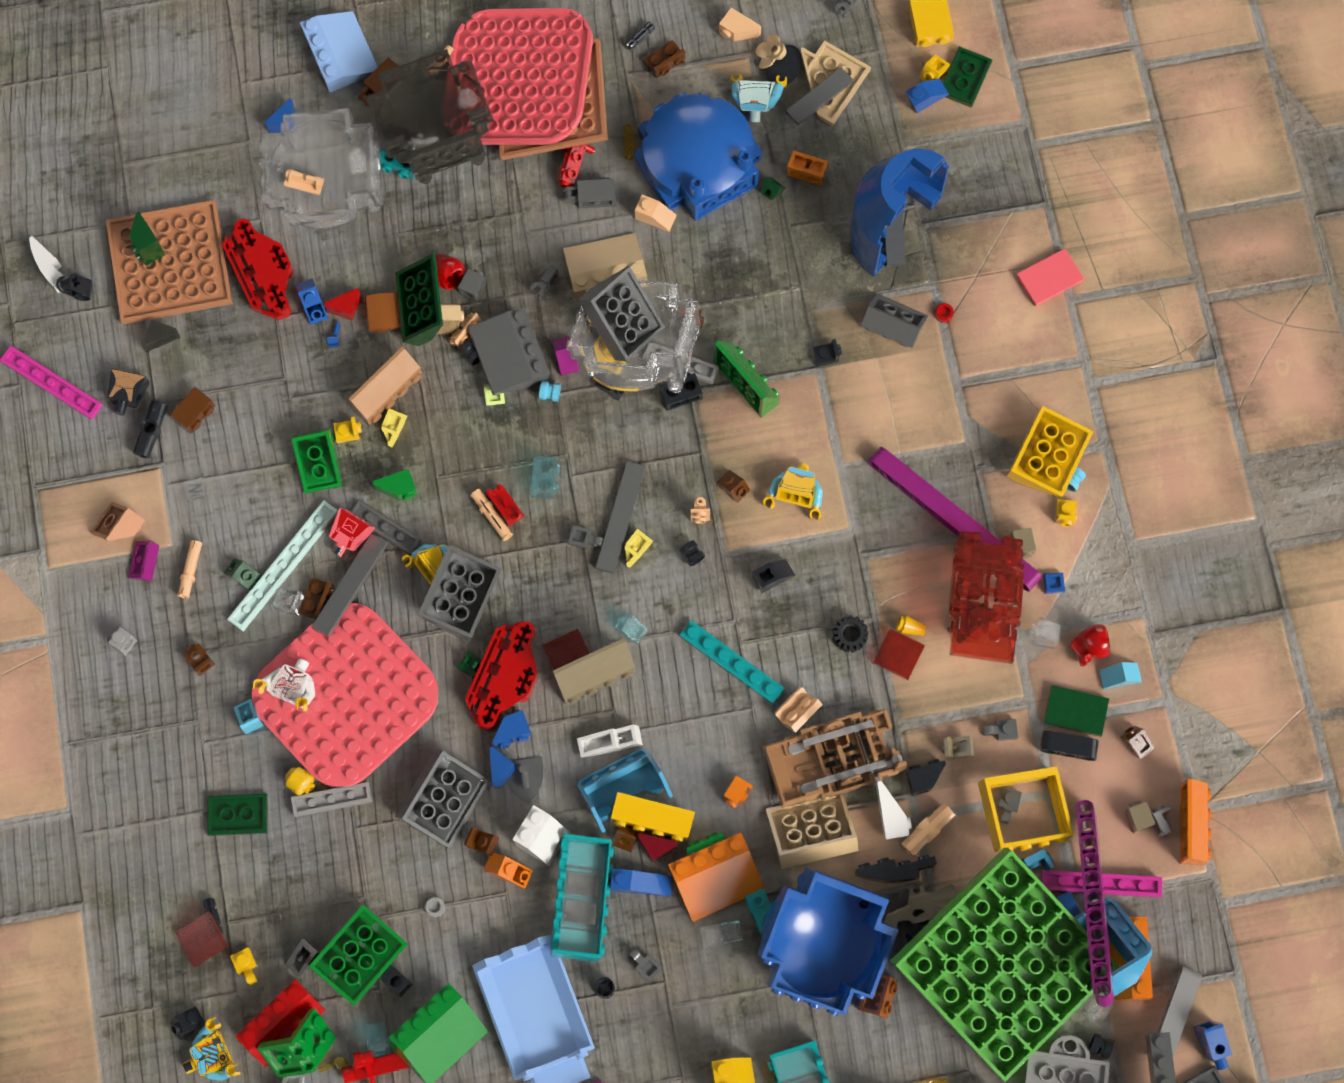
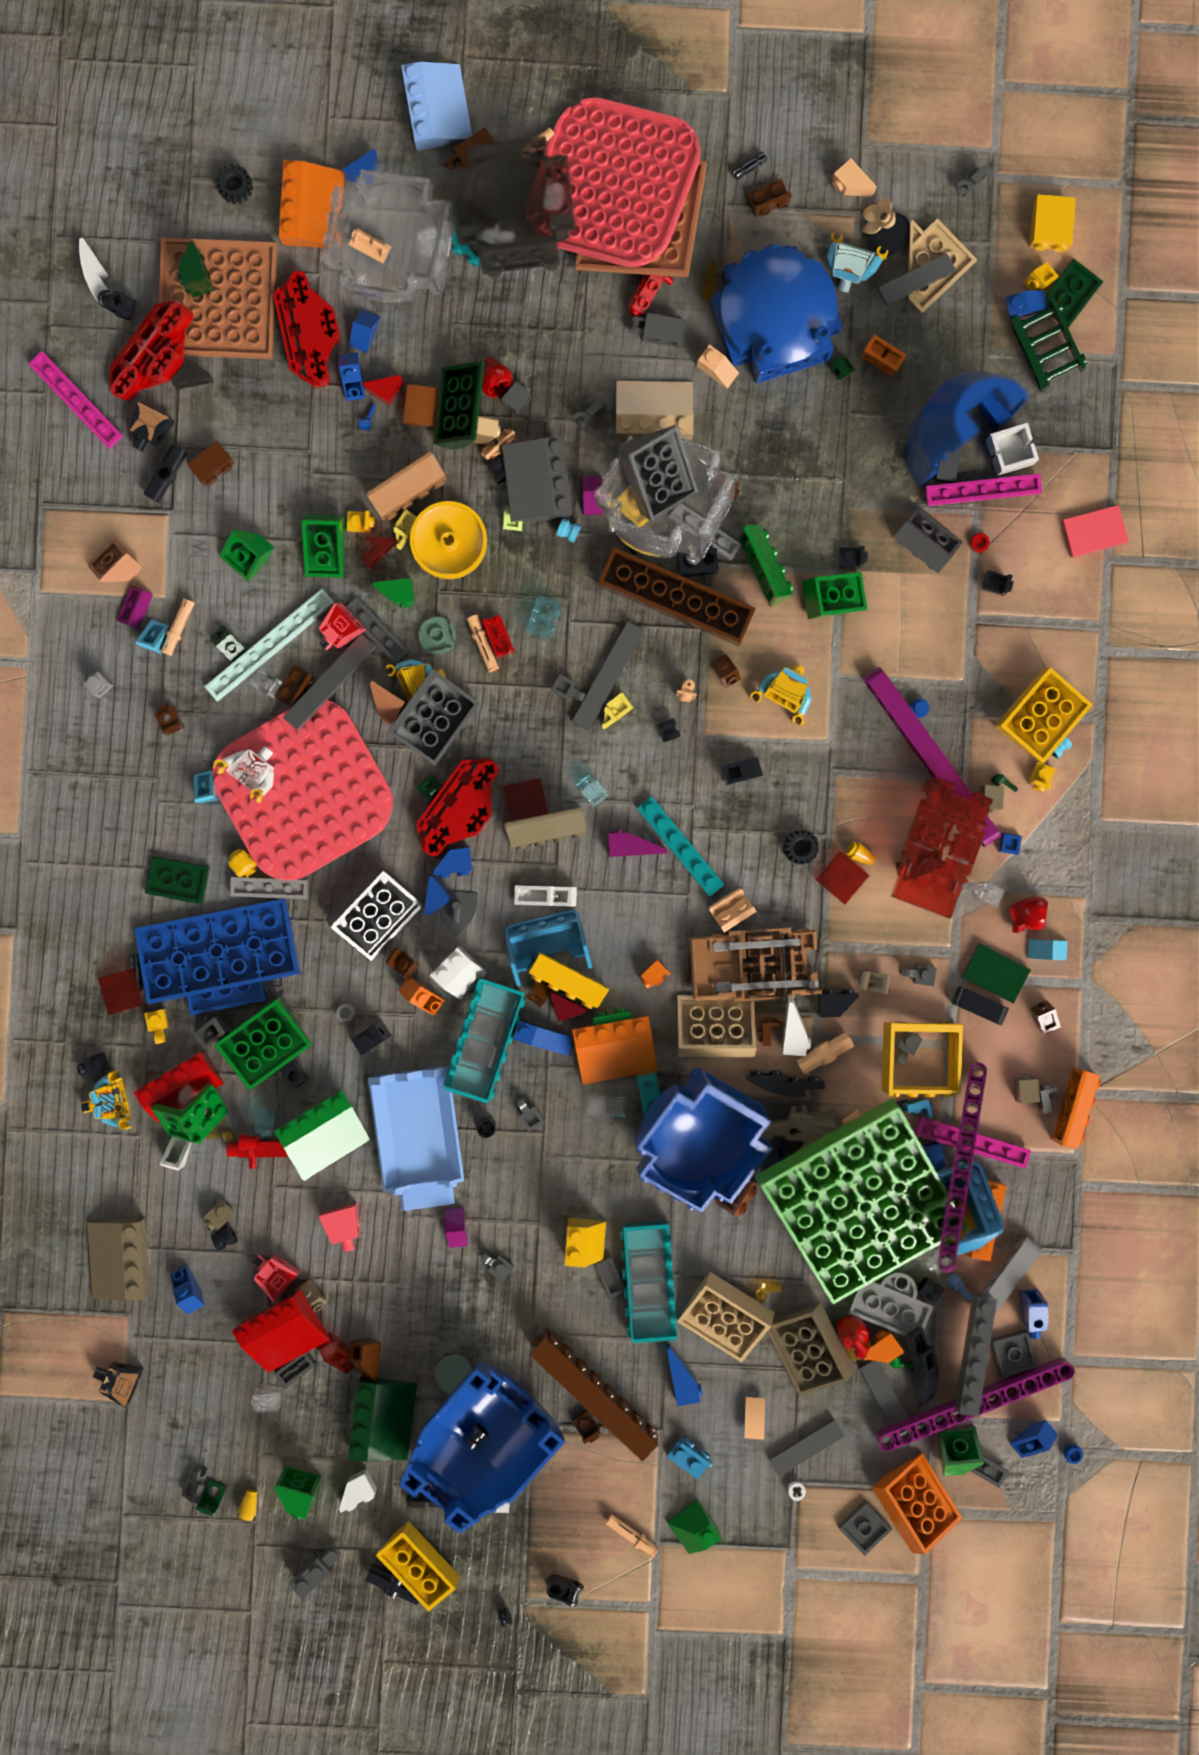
camera: 10 degrees right, 15 degrees up
none -> red connector [109,300,193,402]
none -> blue slope [134,899,301,1016]
none -> medium azure slope [136,619,170,654]
none -> black tyre [216,164,253,204]
none -> green slope [219,529,275,582]
none -> orange slope [279,160,344,249]
none -> blue slope [349,310,381,353]
none -> black torso [351,1020,392,1056]
none -> clear red slope [362,537,397,570]
none -> nougat slope [370,681,407,725]
none -> yellow dish [410,501,487,579]
none -> sand green tile [418,616,456,655]
none -> reddish brown brick [598,547,756,646]
none -> magenta slope [608,829,667,857]
none -> reddish brown bracket [758,1018,782,1046]
none -> green slope [802,572,868,619]
none -> blue plate [910,699,929,718]
none -> dark pink plate [925,474,1042,507]
none -> medium blue bar [946,1272,972,1303]
none -> black bracket [981,570,1014,596]
none -> white piece [986,423,1039,476]
none -> dark green hand [991,774,1018,792]
none -> dark green fence [1009,298,1087,392]

